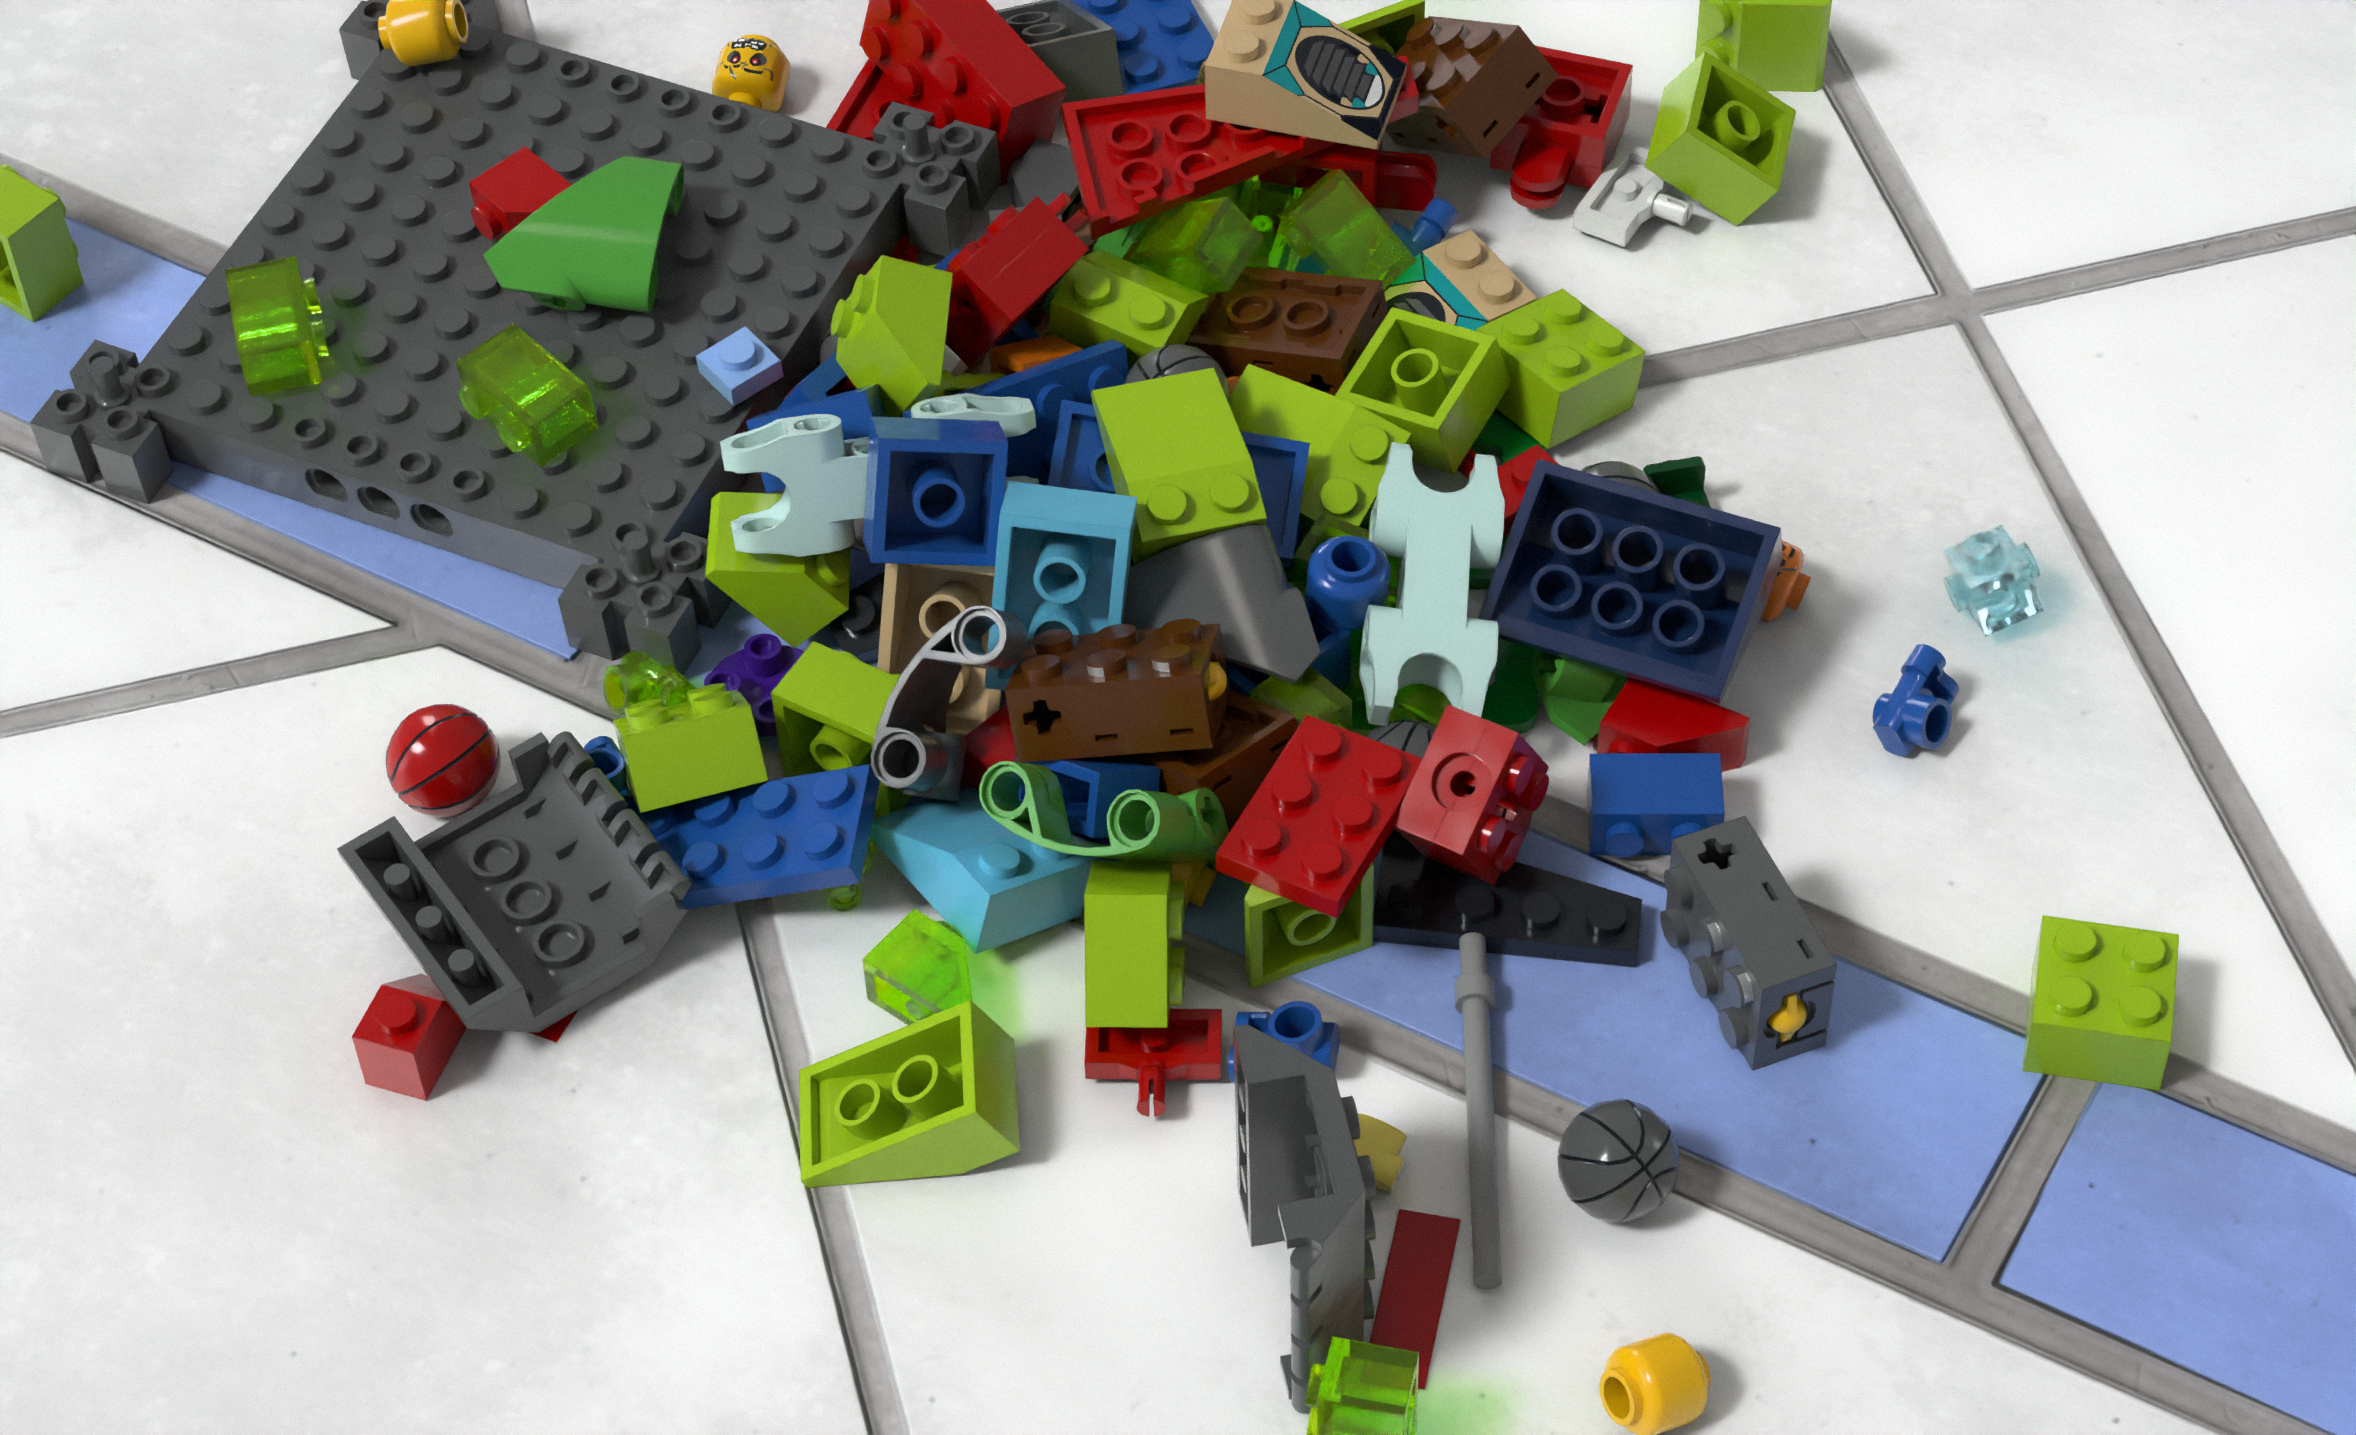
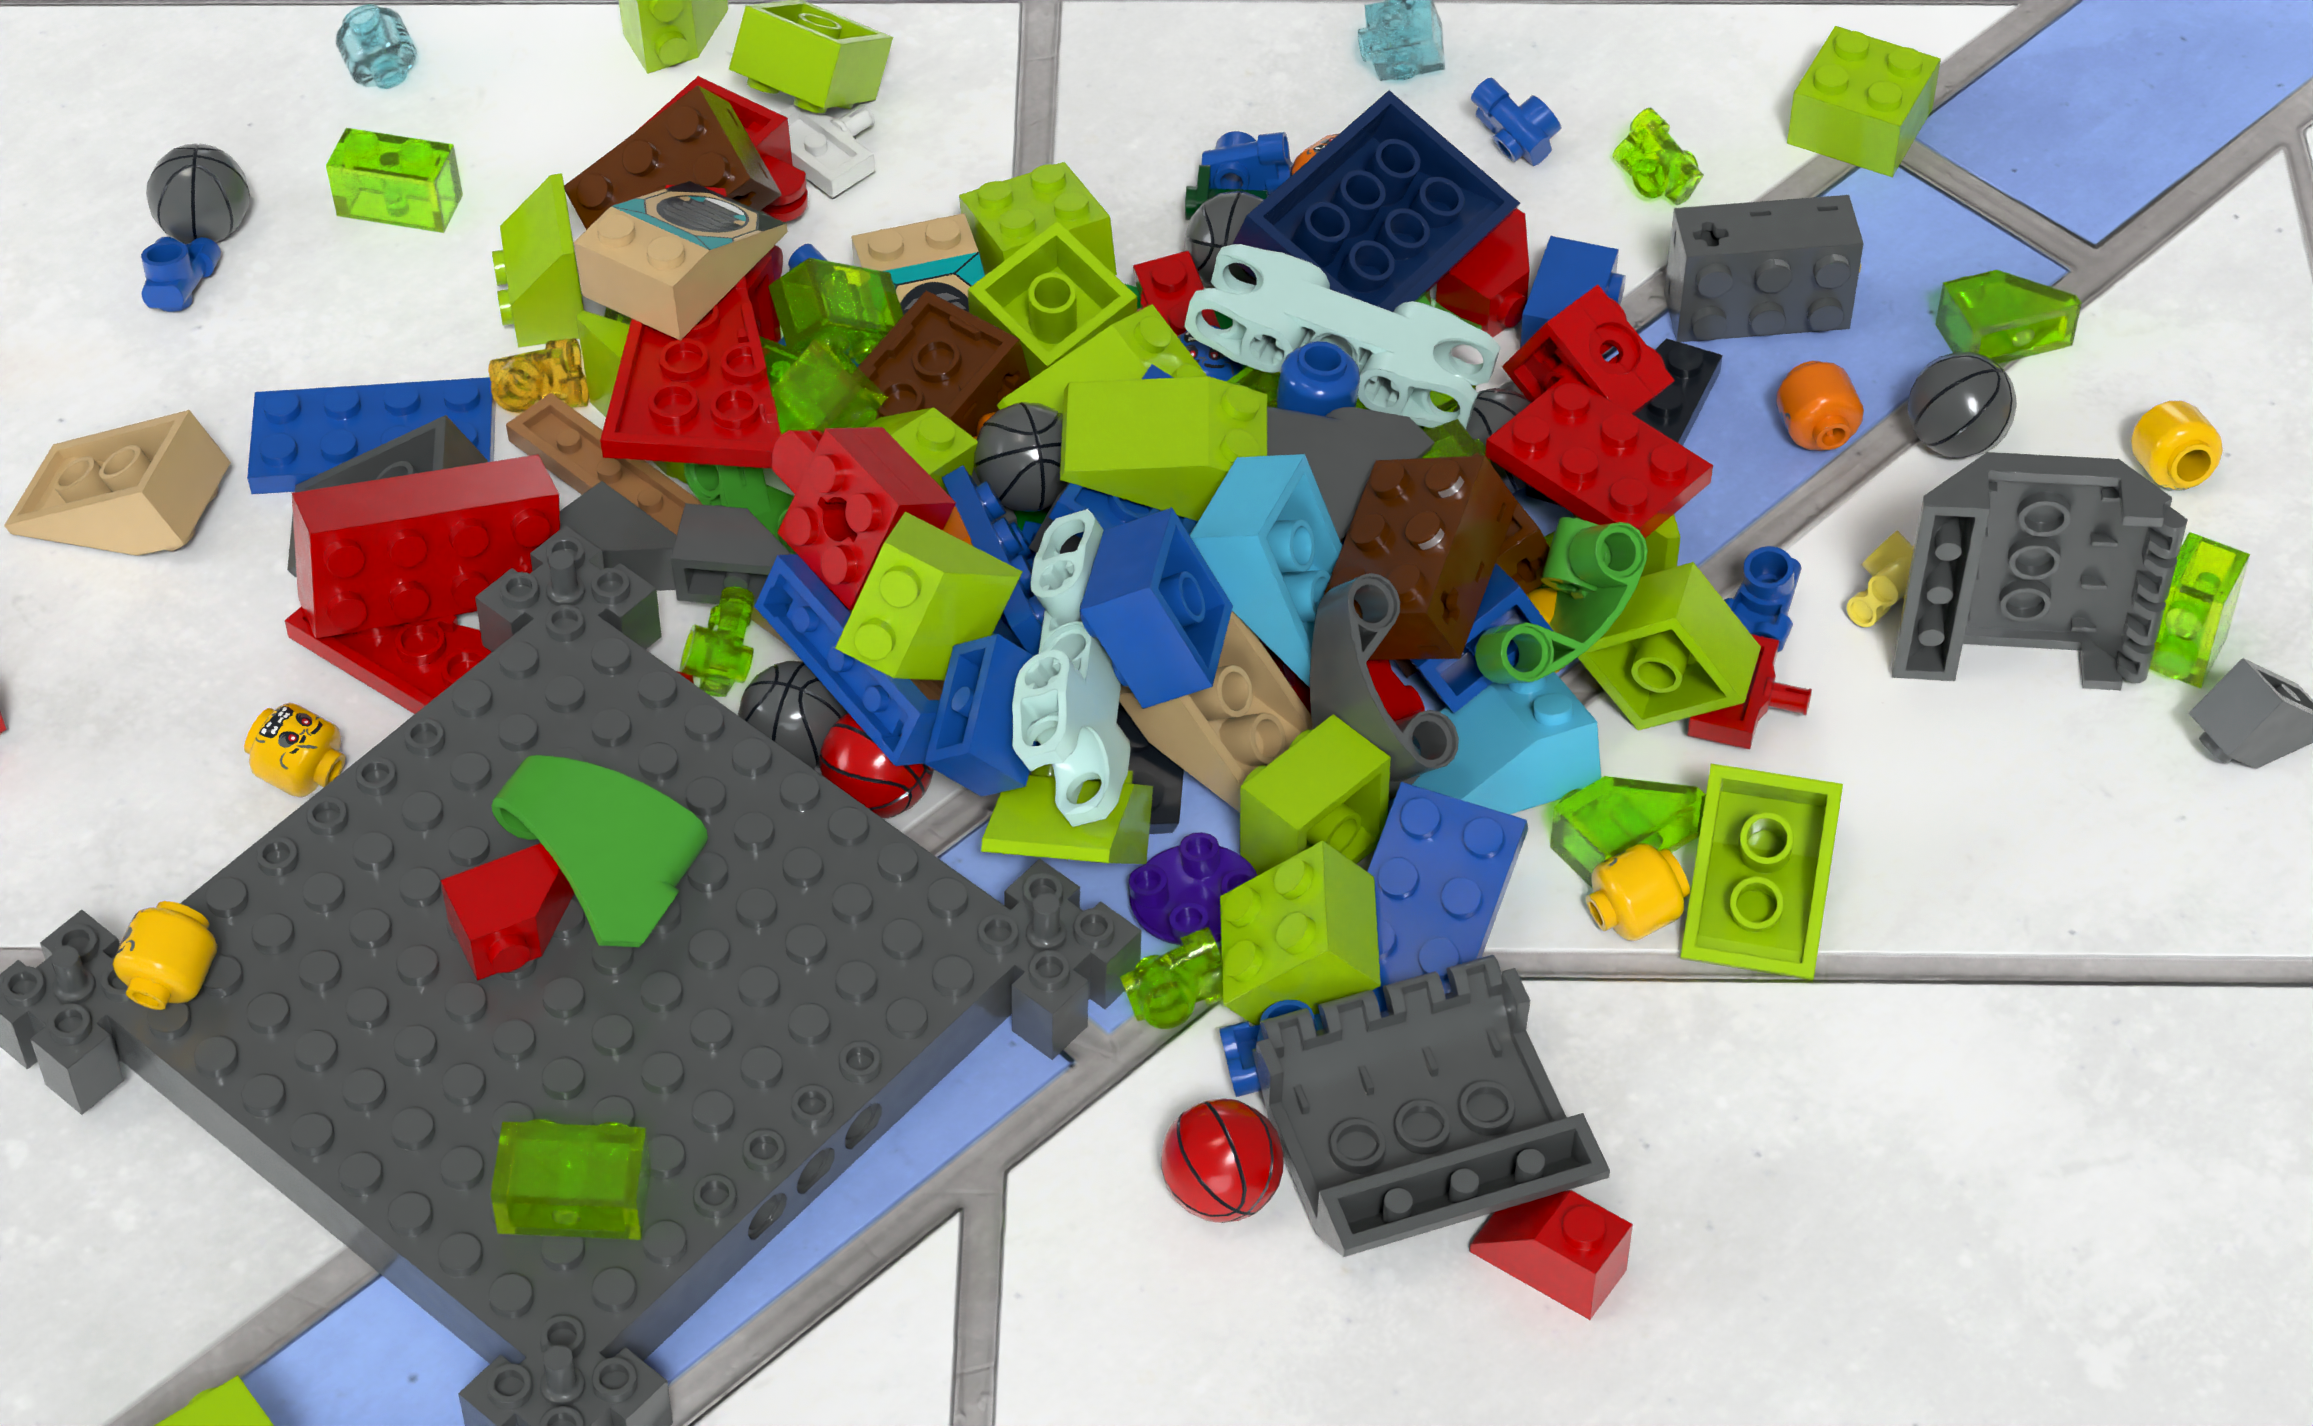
camera: 75 degrees left, 0 degrees up
clear neon green brick [455,323,598,467] -> none
light blue plate [696,326,783,406] -> none
light grey bar [1454,932,1502,1289] -> none
none -> blue plate [1202,131,1293,195]
none -> yellow head [1586,843,1690,941]
none -> clear neon green plate [1612,107,1704,205]
none -> orange head [1776,361,1864,451]
none -> clear neon green slope [1935,270,2082,364]

